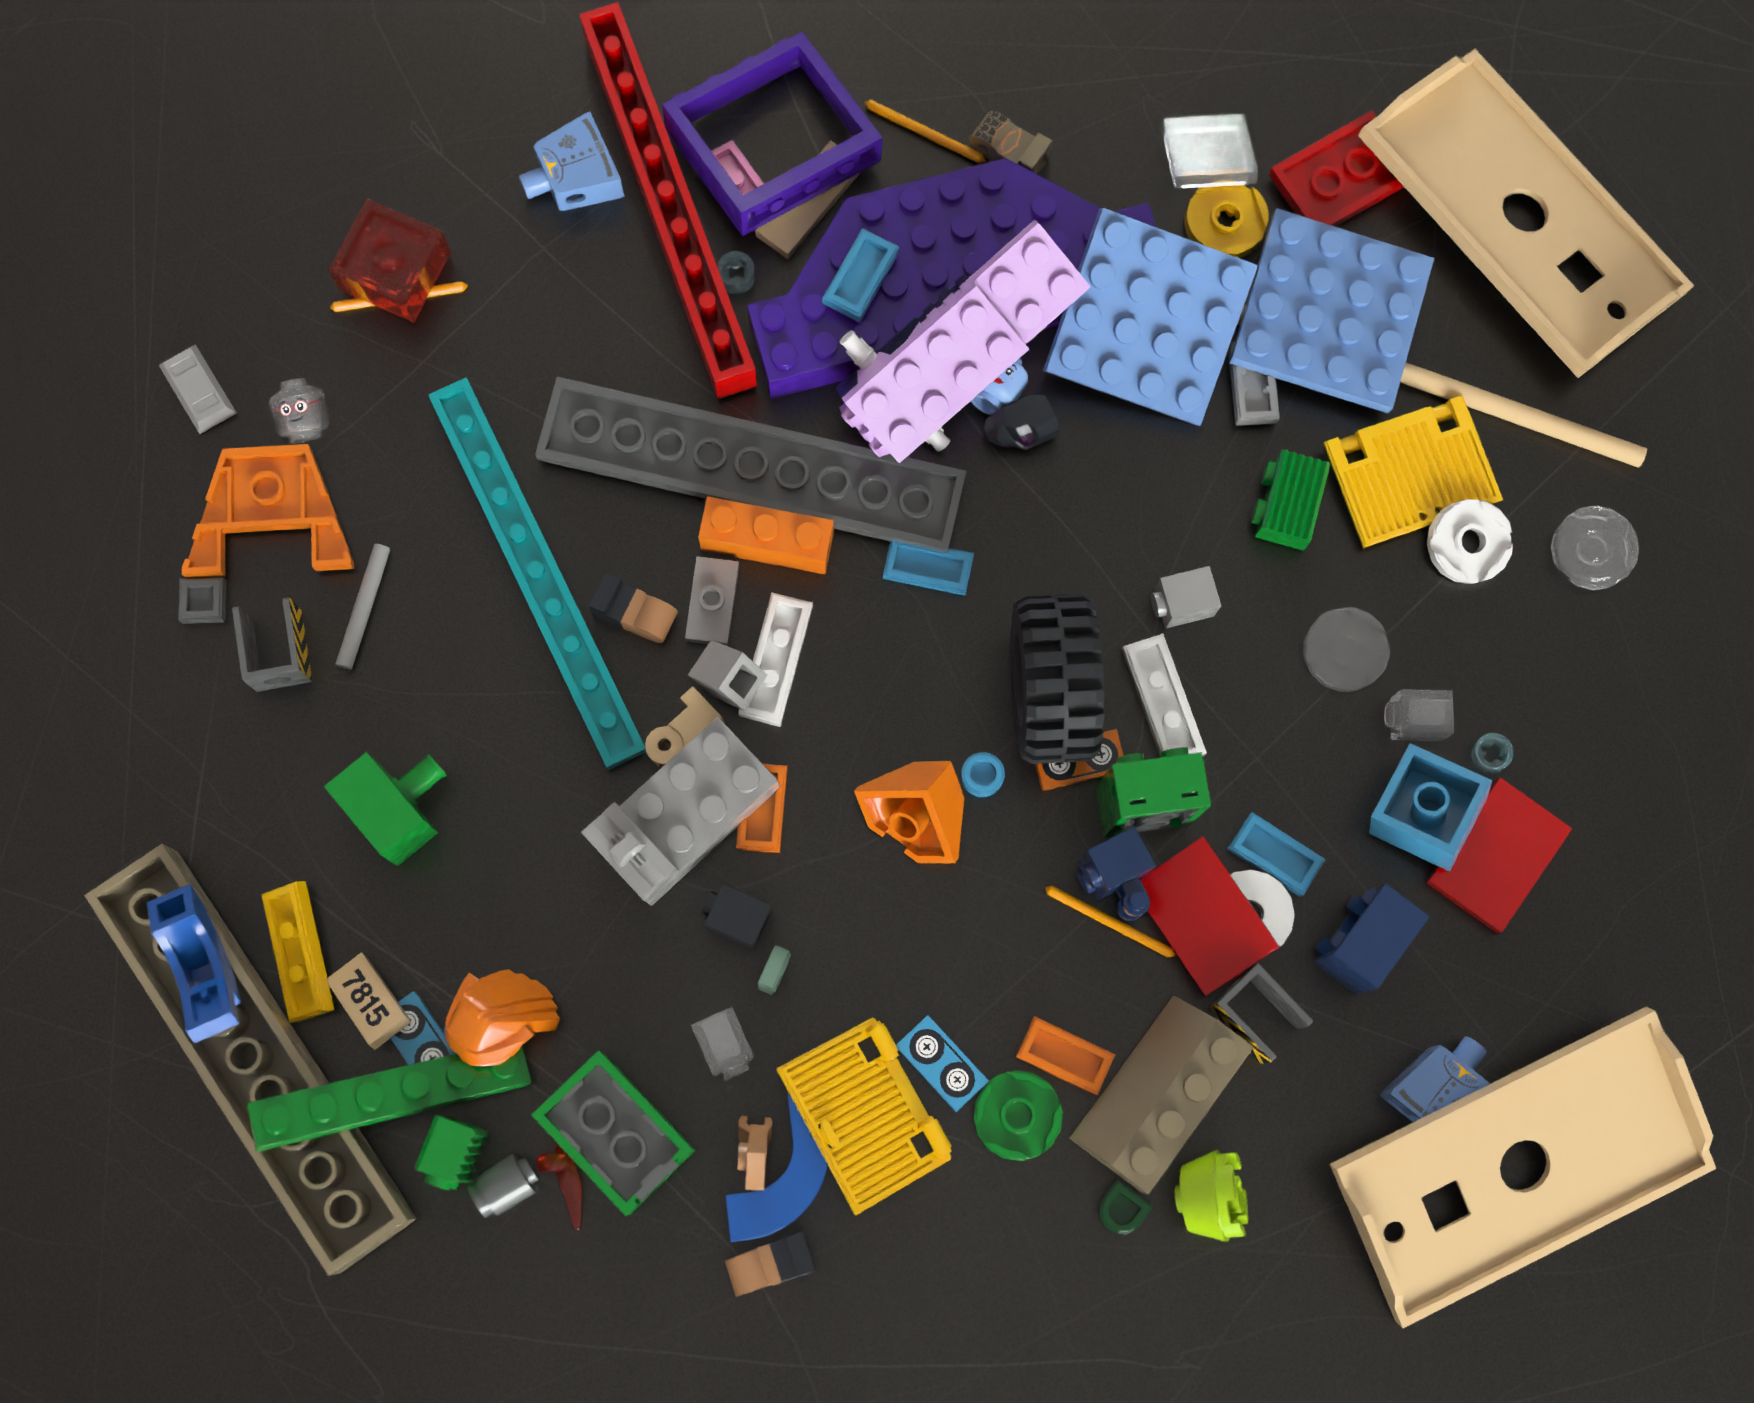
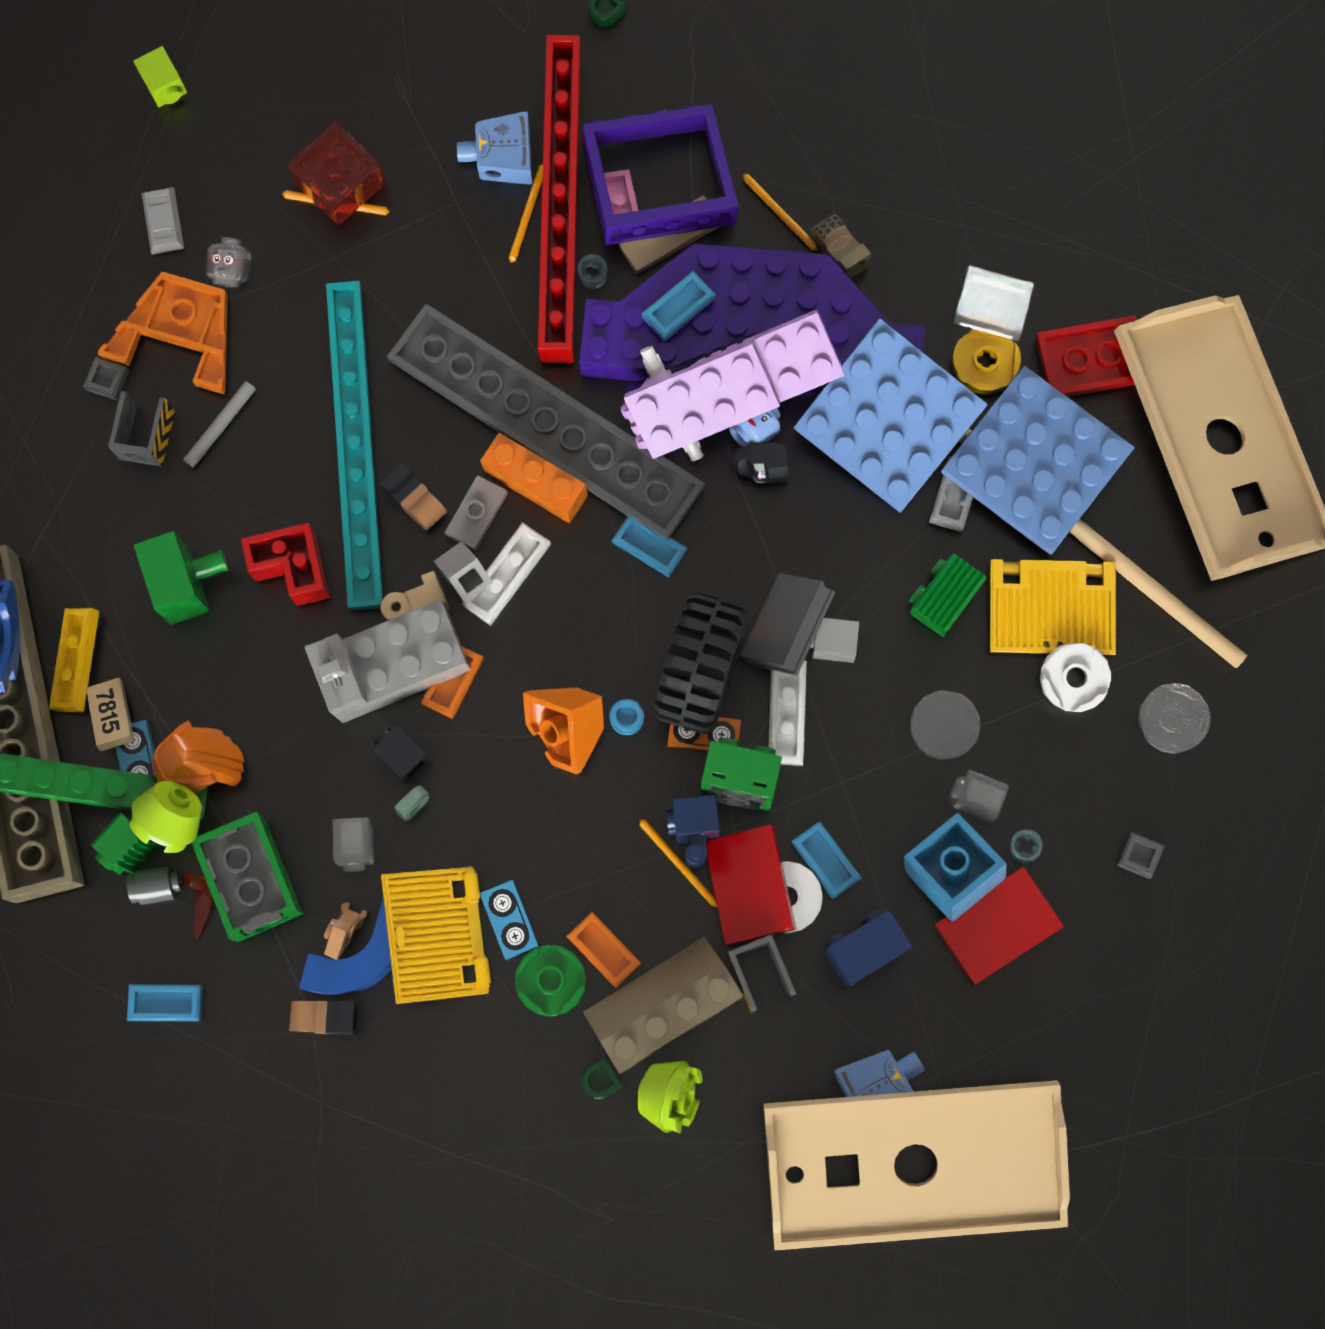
camera: 30 degrees right, 0 degrees up
none -> dark azure tile [127,984,203,1022]
none -> lime cone [129,781,202,853]
none -> lime brick [133,46,187,108]
none -> red brick [241,523,330,606]
none -> light orange axle [509,164,543,263]
none -> dark grey piece [740,573,835,676]
none -> dark grey tile [1117,832,1164,879]

